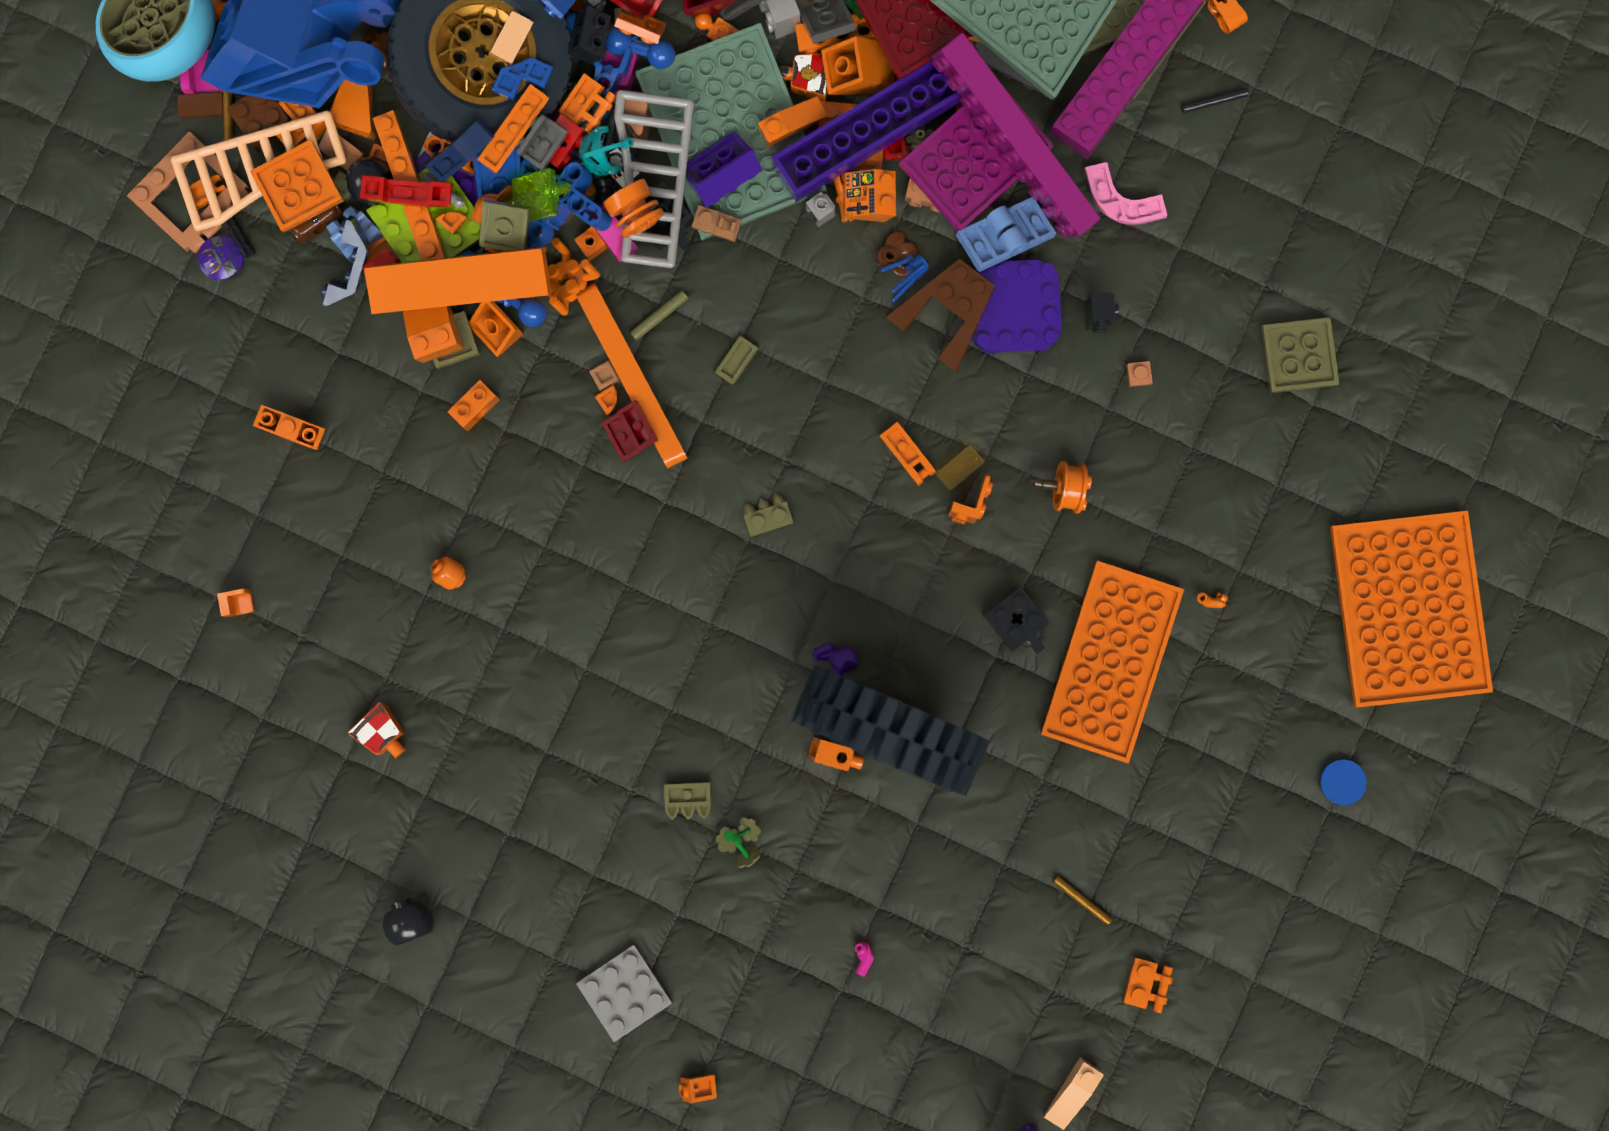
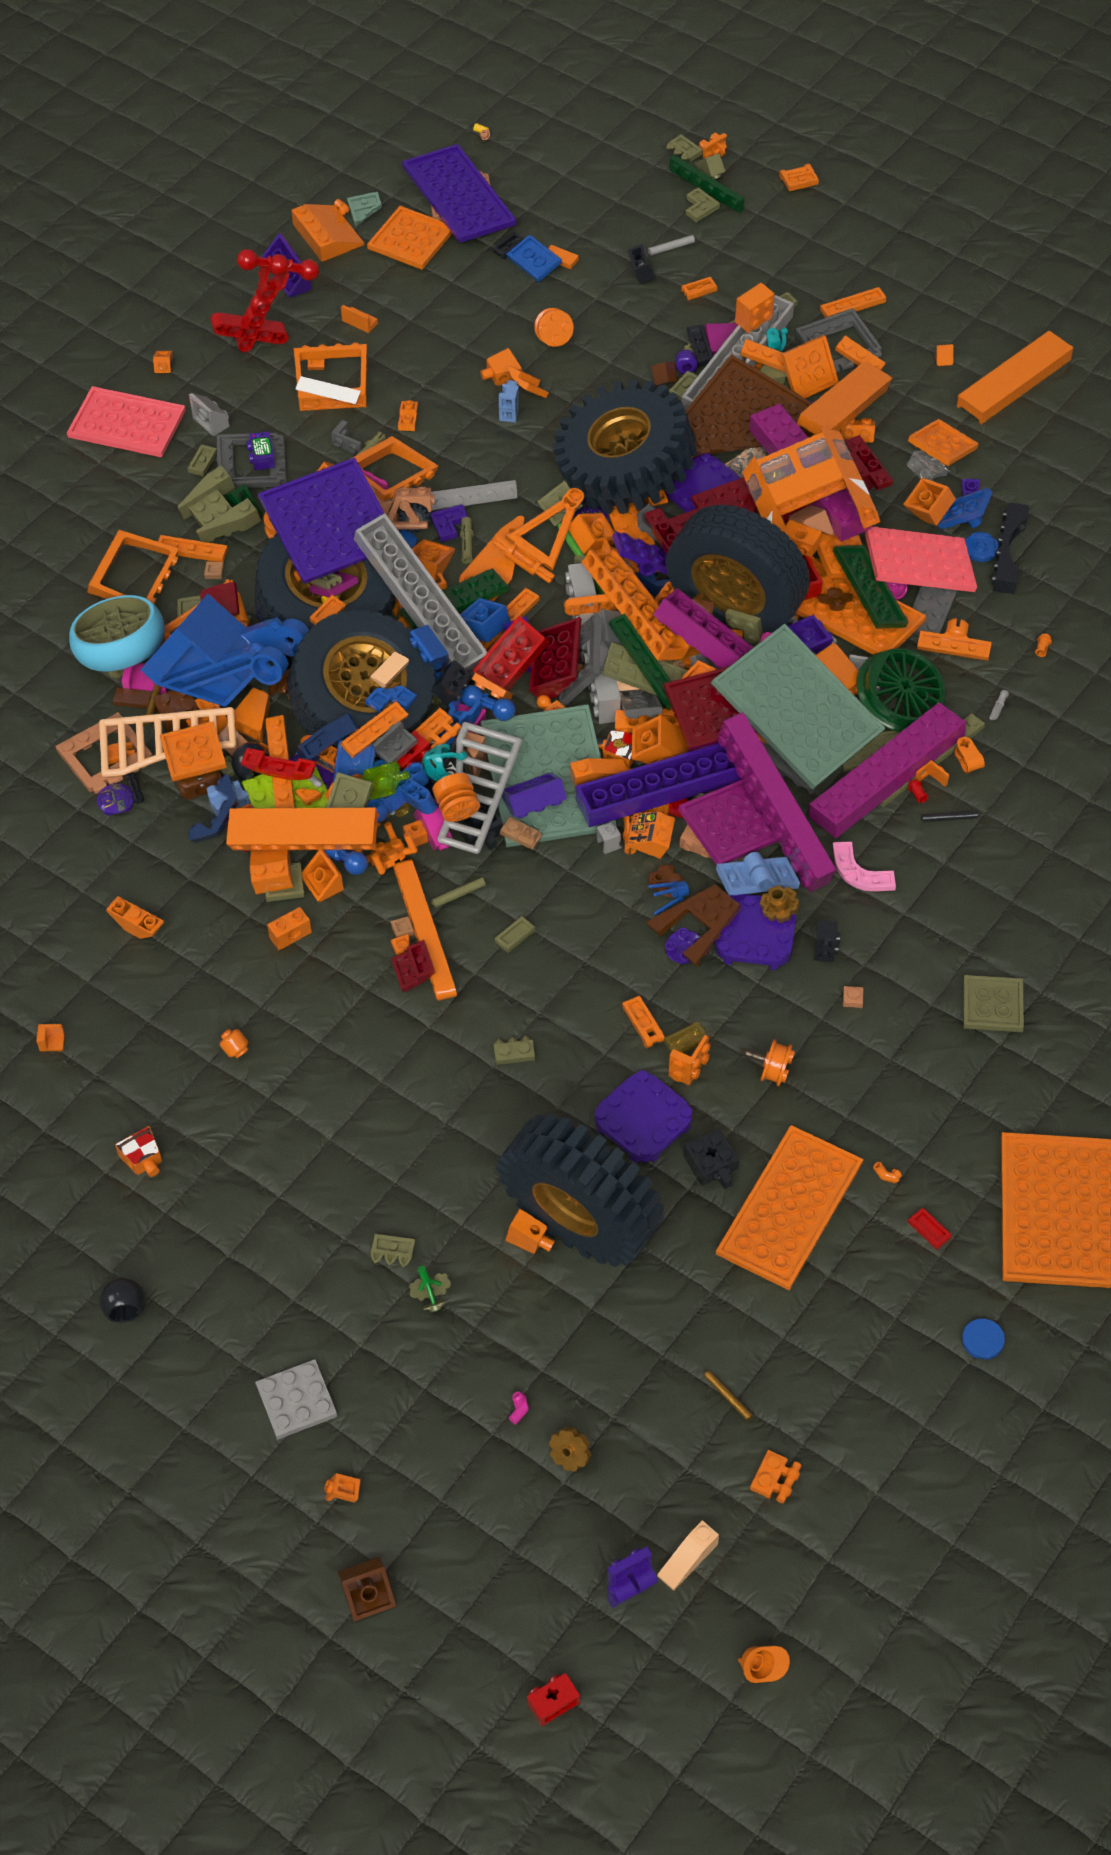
camera: 10 degrees right, 30 degrees down
none -> pearl gold plant [549,1427,592,1472]
none -> dark purple plate [595,1070,692,1163]
none -> dark purple dish [665,928,701,964]
none -> pearl gold plant [760,885,800,923]
none -> red pin [908,779,929,803]
none -> red tile [908,1208,952,1250]
none -> orange bracket [915,760,949,786]

